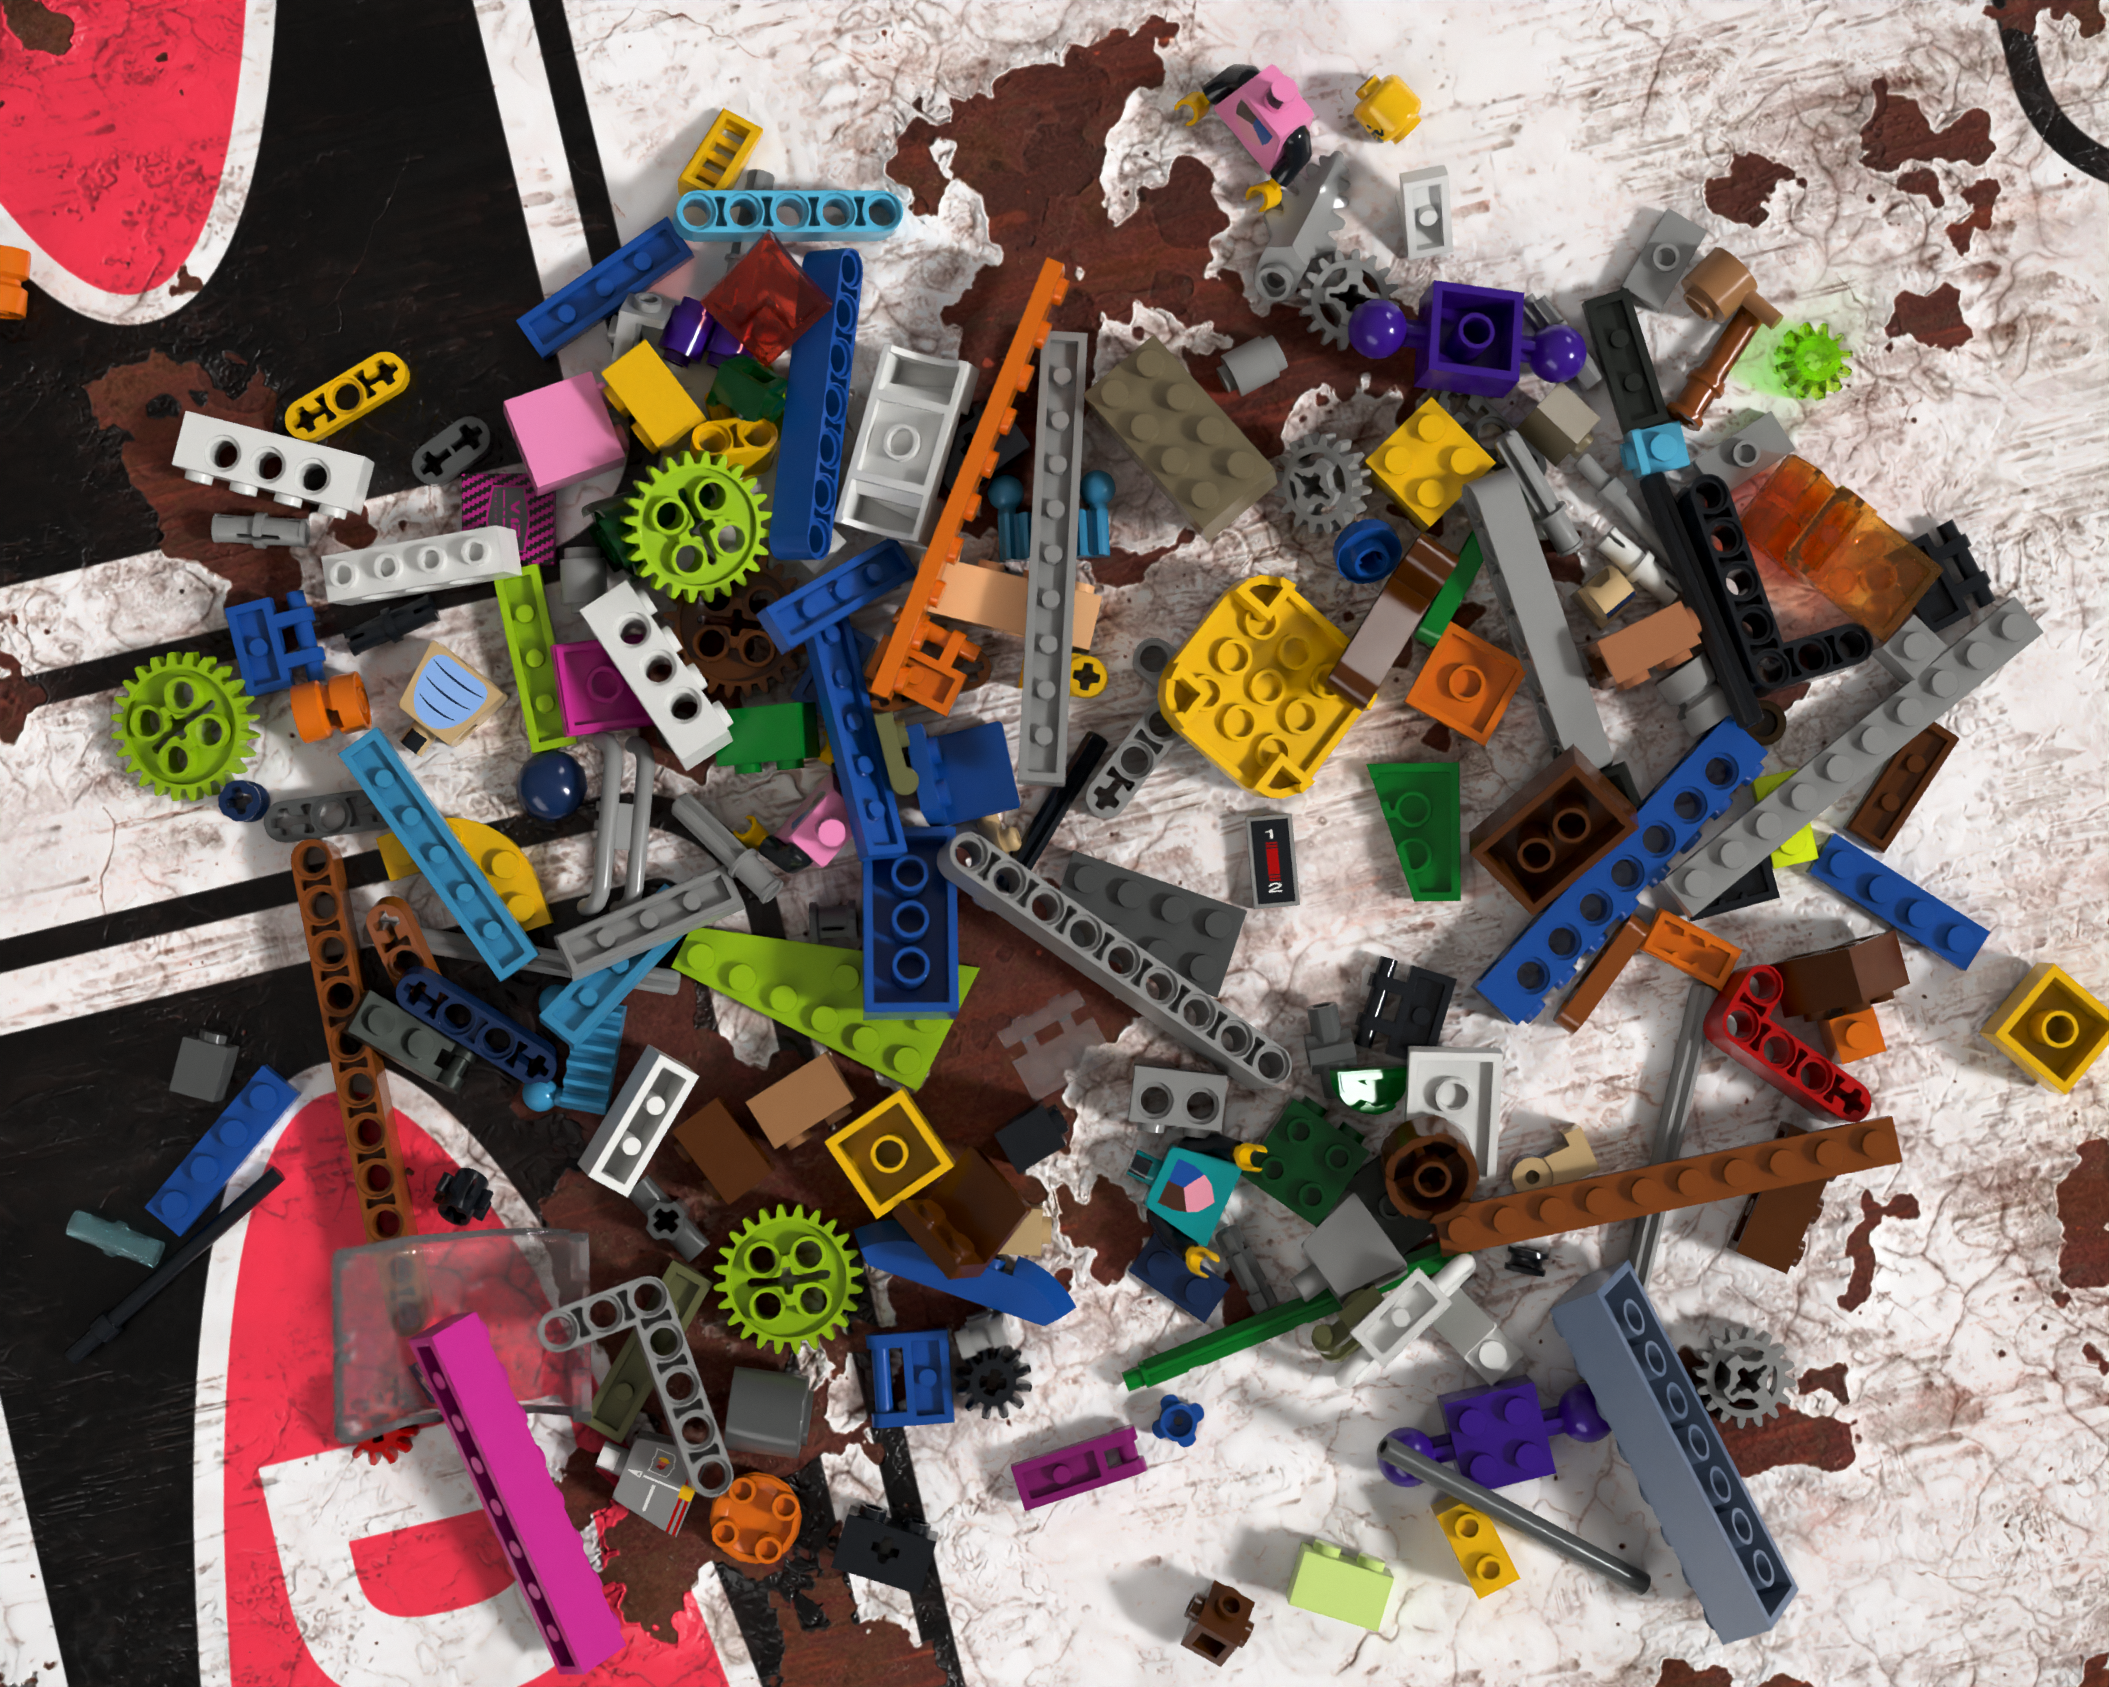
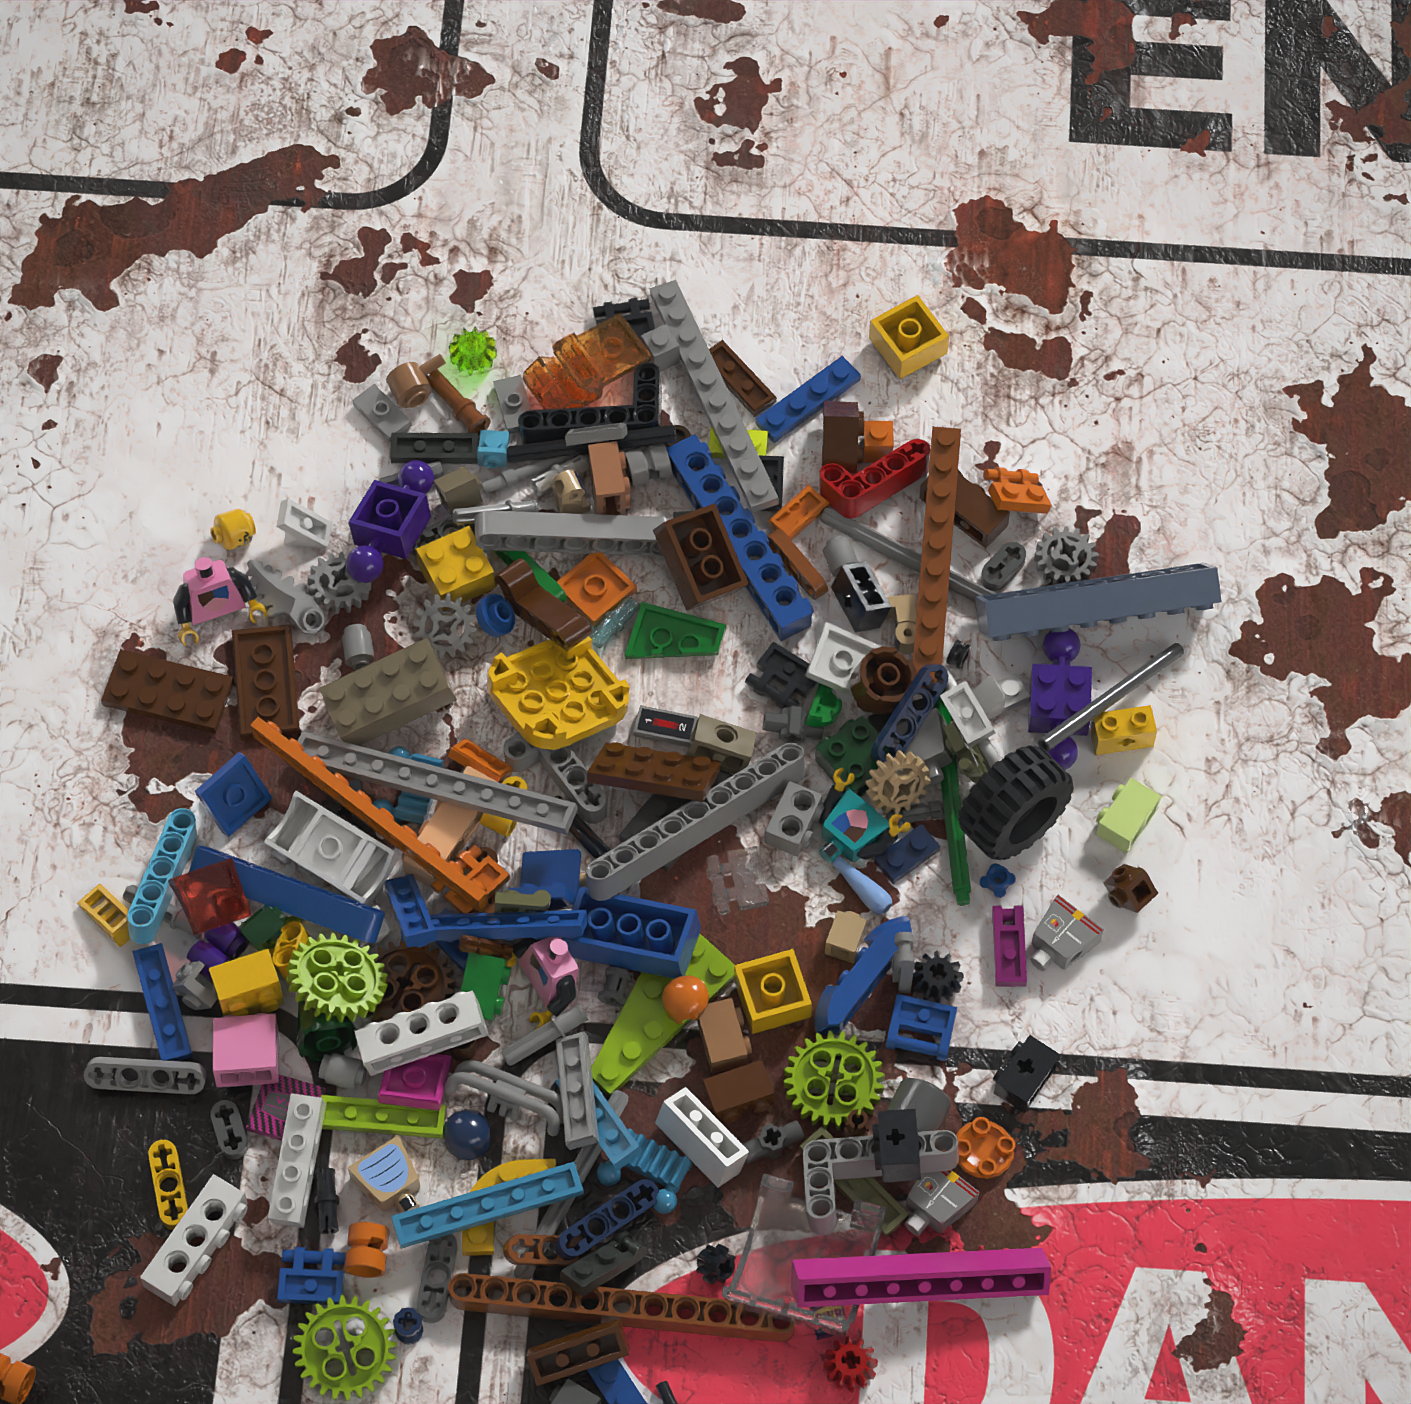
camera: 75 degrees left, 25 degrees down
light grey pin [211,512,310,549] -> none
reddish brown bracket [892,1146,1032,1280] -> none
black brick [994,1099,1070,1175] -> none
none -> light grey beam [84,1057,207,1094]
none -> reddish brown plate [101,649,234,733]
none -> blue tile [194,752,273,837]
none -> reddish brown tile [232,624,300,741]
none -> orange plate [448,738,514,783]
none -> reddish brown axle [458,935,513,961]
none -> reddish brown brick [526,1318,630,1386]
none -> light grey tile [565,423,628,446]
none -> reddish brown plate [587,742,720,801]
none -> clear light blue pin [589,595,640,649]
none -> orange hair [662,975,709,1024]
none -> dark tan brick [687,714,757,774]
none -> light grey brick [822,536,858,577]
none -> black brick [831,561,892,633]
none -> light blue piece [833,856,892,914]
none -> reddish brown pin [844,1109,869,1138]
none -> tan gear [866,750,931,814]
none -> dark blue beam [871,664,949,763]
none -> black brick [872,1109,921,1182]
none -> black tyre [958,745,1074,861]
none -> dark grey beam [981,542,1026,591]
none -> orange plate [983,467,1052,514]
none -> light grey torso [1030,894,1104,971]

